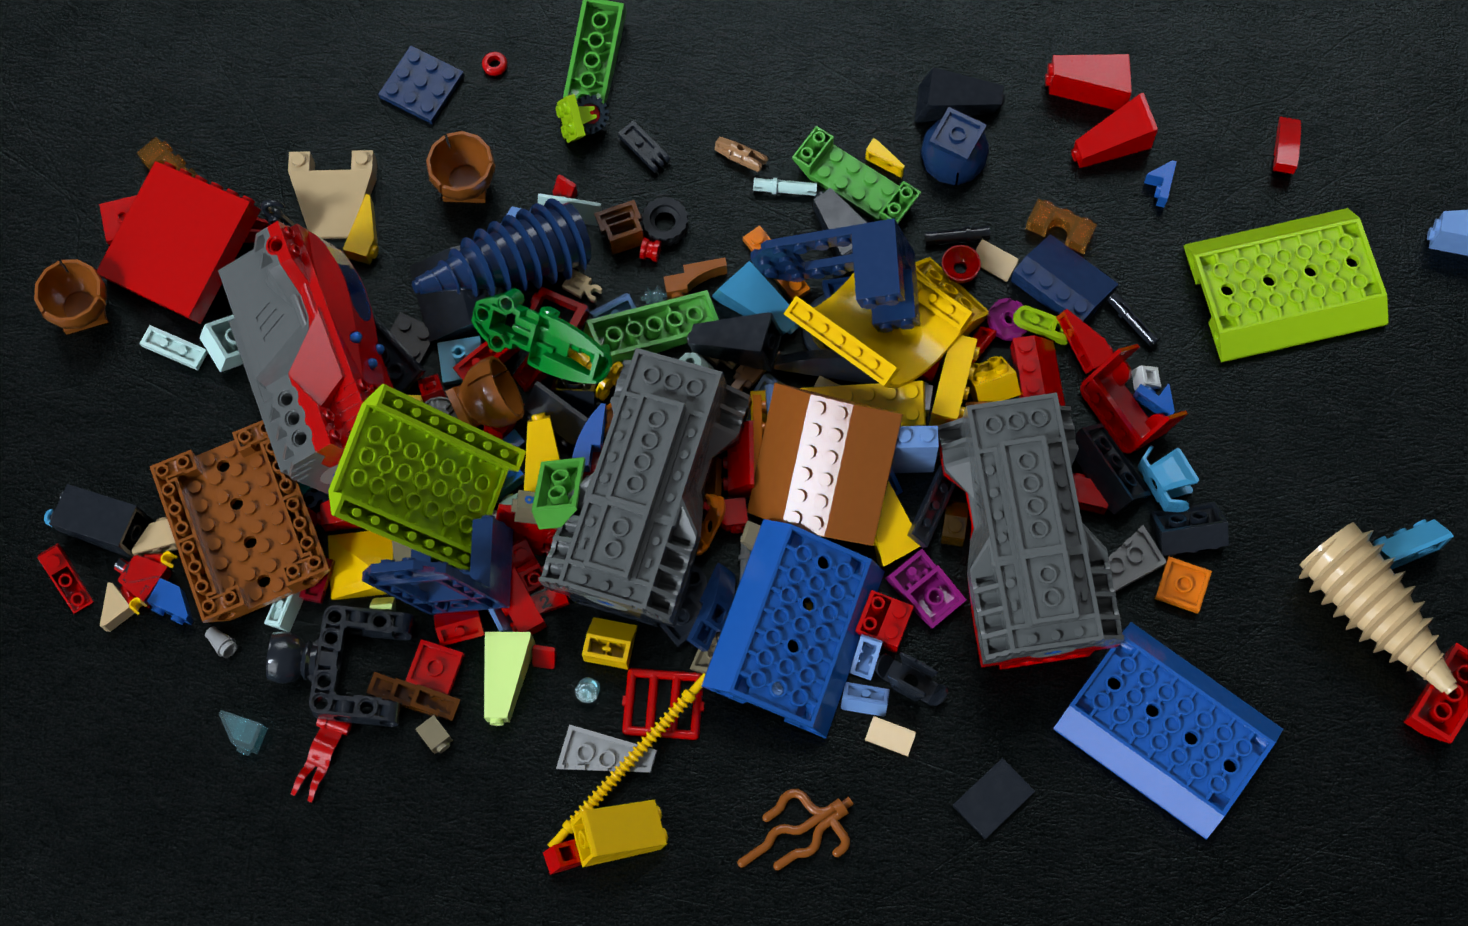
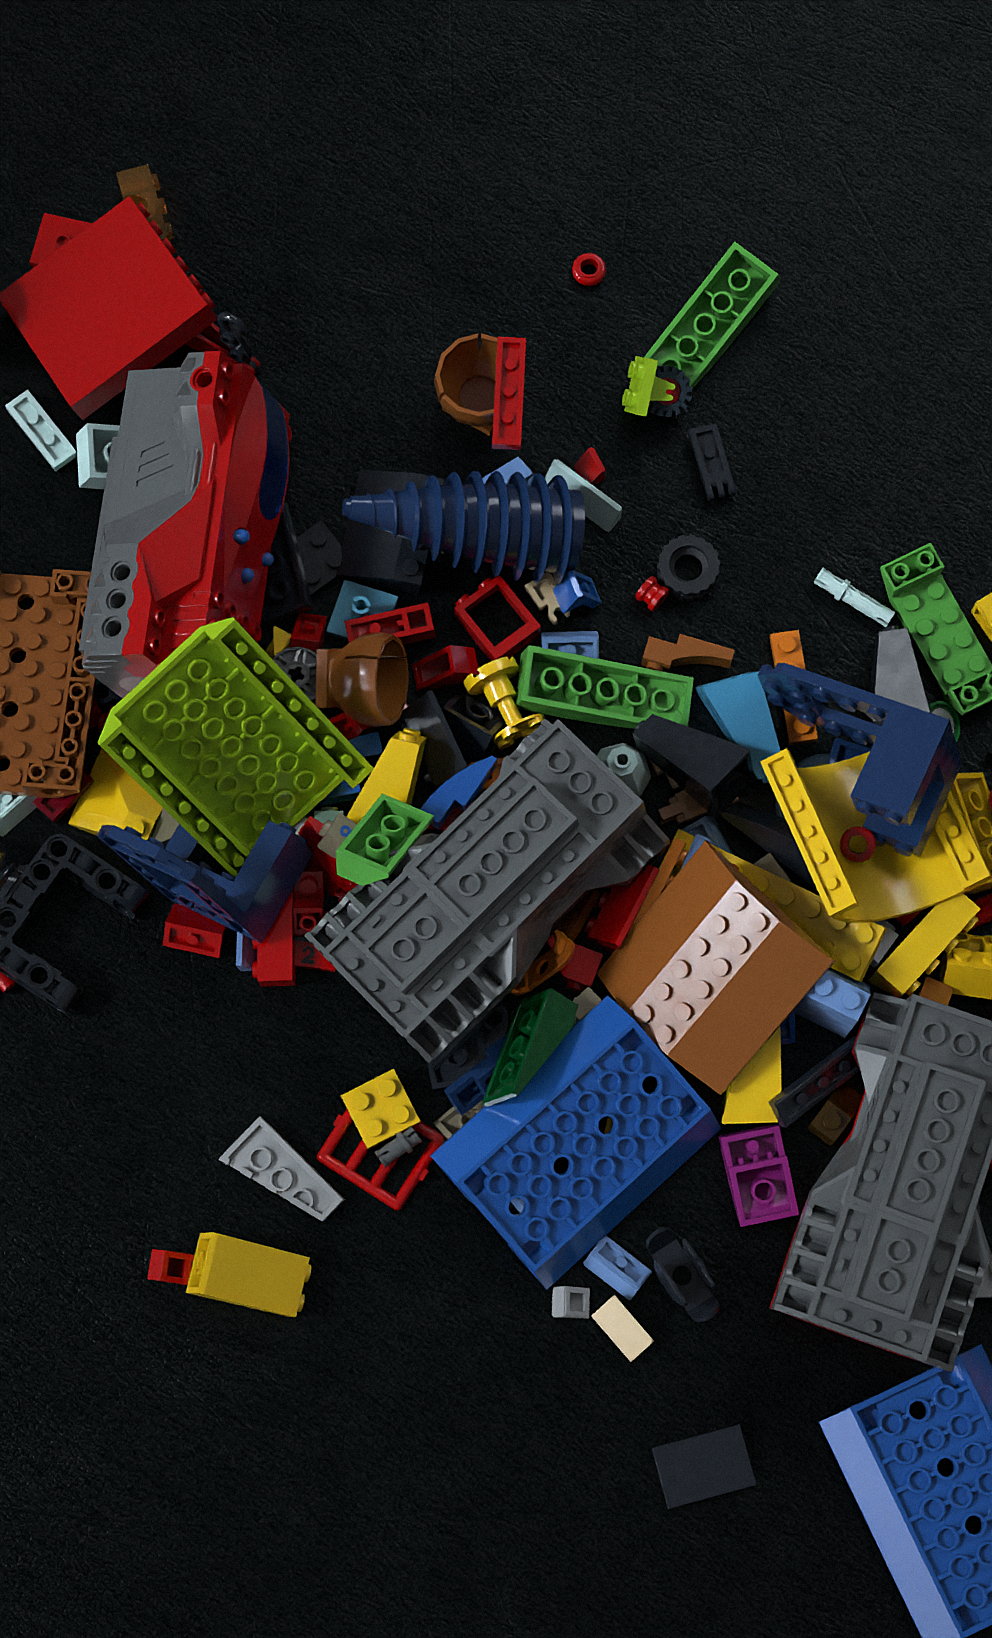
camera: 25 degrees right, 5 degrees up
tan wedge [288,150,377,239] -> none
yellow slope [343,194,379,265] -> none
reddish brown slope [366,672,460,721] -> none
yellowish green slope [370,597,396,612] -> none
dark blue plate [379,46,464,124] -> none
red plate [405,639,464,695] -> none
dark tan brick [416,715,453,754] -> none
green piece [472,288,612,384] -> none
yellowish green slope [484,632,535,726] -> none
red slope [532,645,557,669] -> none
yellow hose [547,673,705,847] -> none
clear light blue wheel [575,678,600,703] -> none
yellow slope [582,617,638,670] -> none
reddish brown plate [594,200,644,255] -> none
clear light blue wheel [641,285,667,304] -> none
medium nougat hinge [715,137,768,172] -> none
dark orange plant [737,789,853,870] -> none
medium blue slope [850,634,883,680] -> none
red slope [855,590,914,653] -> none
none -> yellow plate [341,1069,421,1149]
none -> dark grey pin [375,1126,422,1168]
none -> dark green slope [482,988,579,1107]
none -> red gear [492,337,526,450]
none -> light grey slope [552,1286,590,1319]
none -> blue slope [553,570,602,613]
none -> red piece [840,826,877,862]

